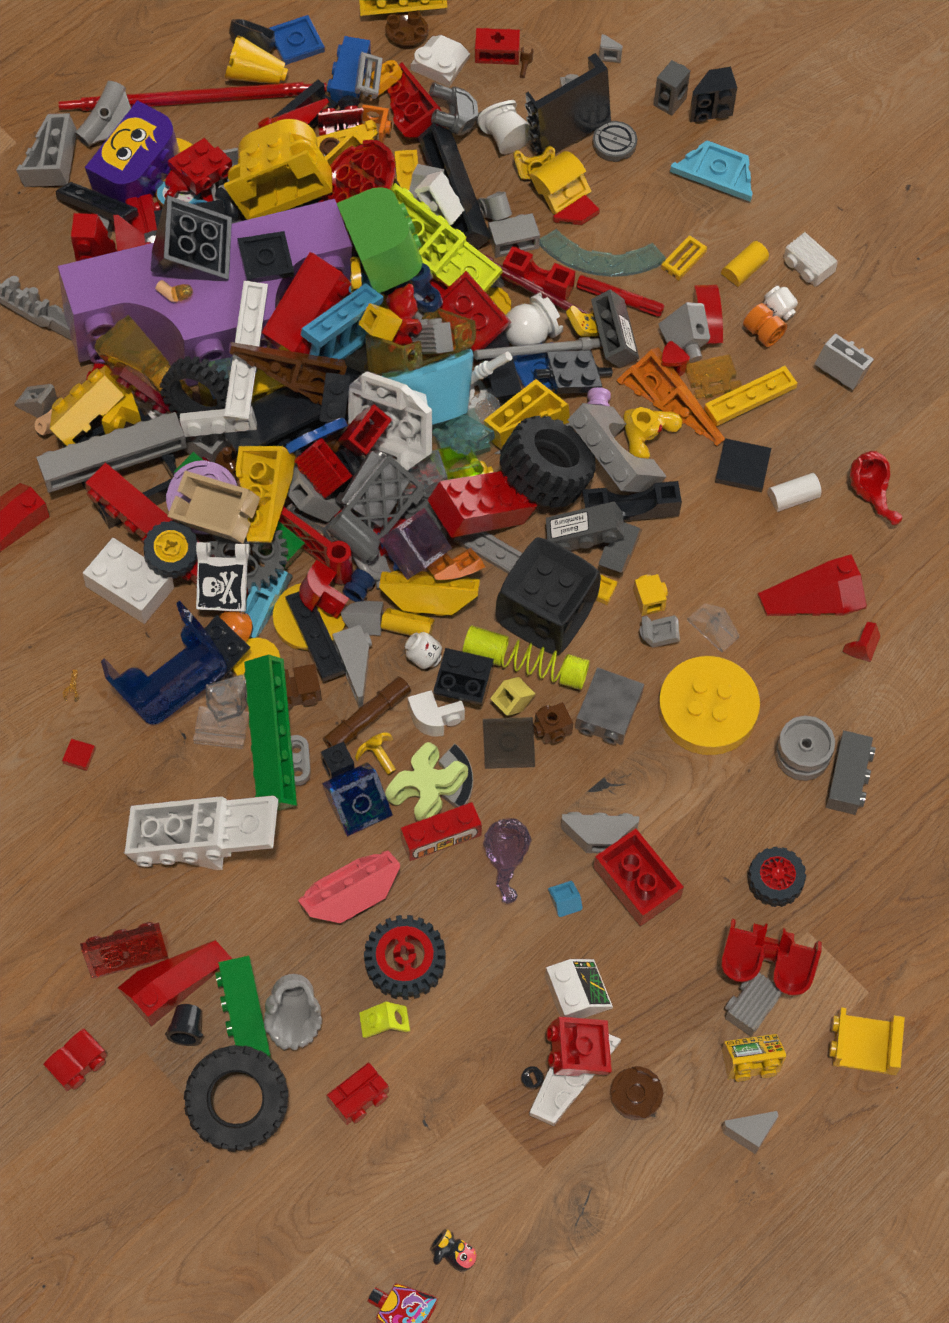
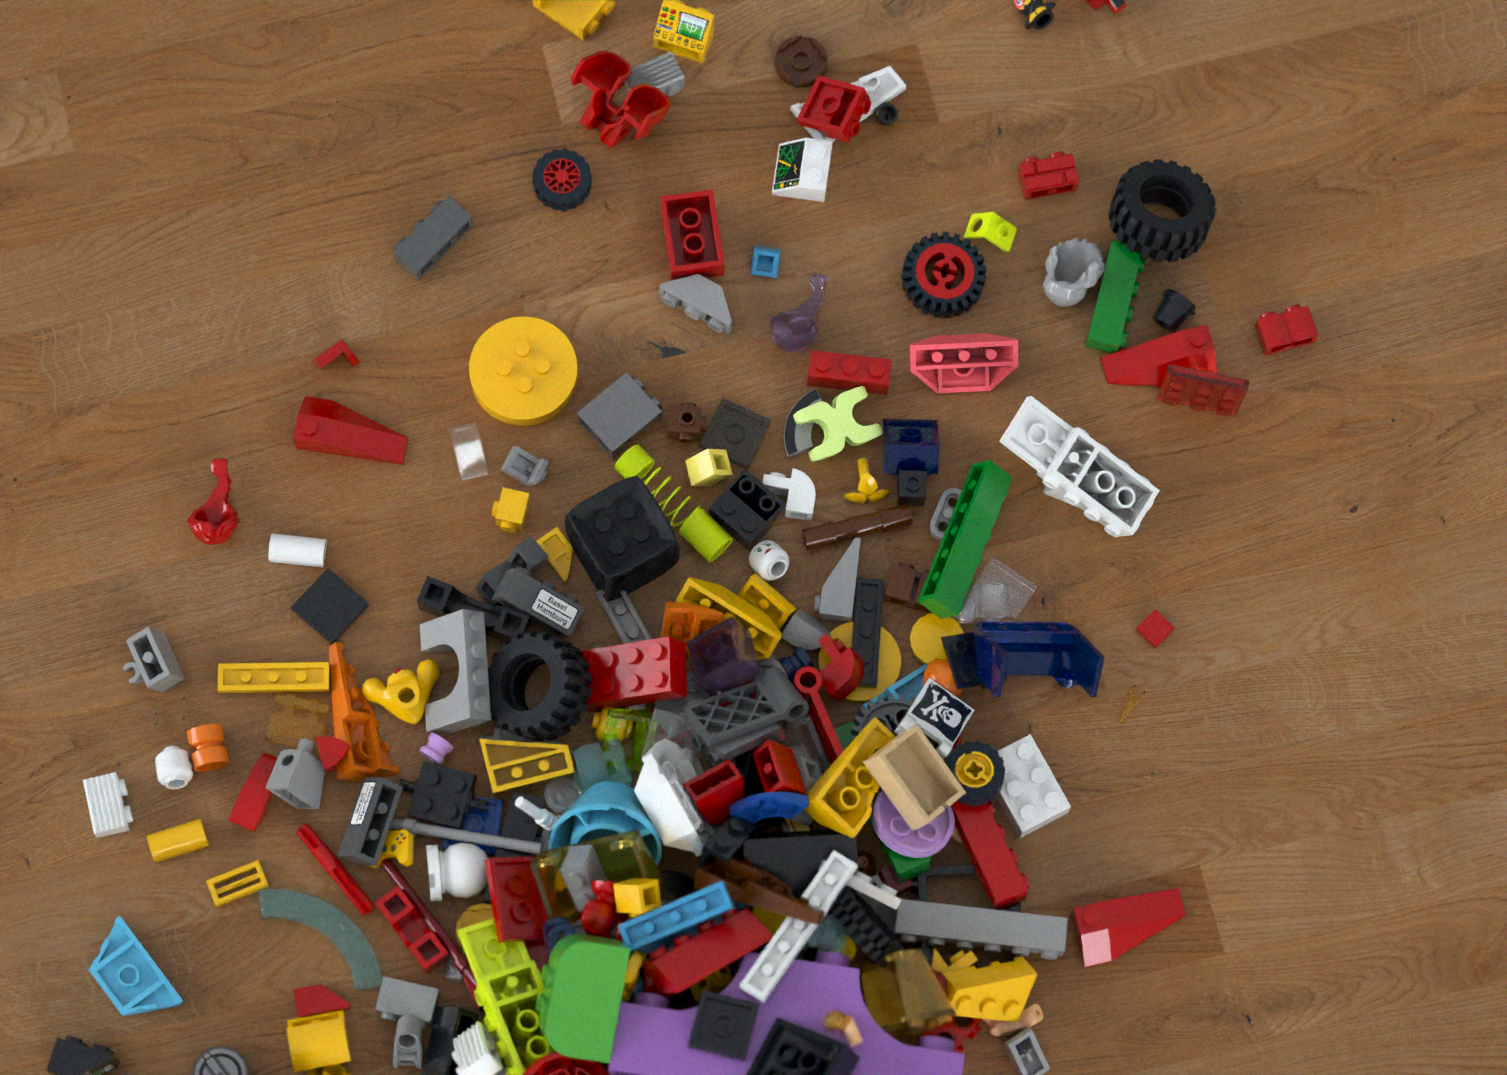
camera: 155 degrees left, 10 degrees up
light grey wheel [775,716,835,781] -> none

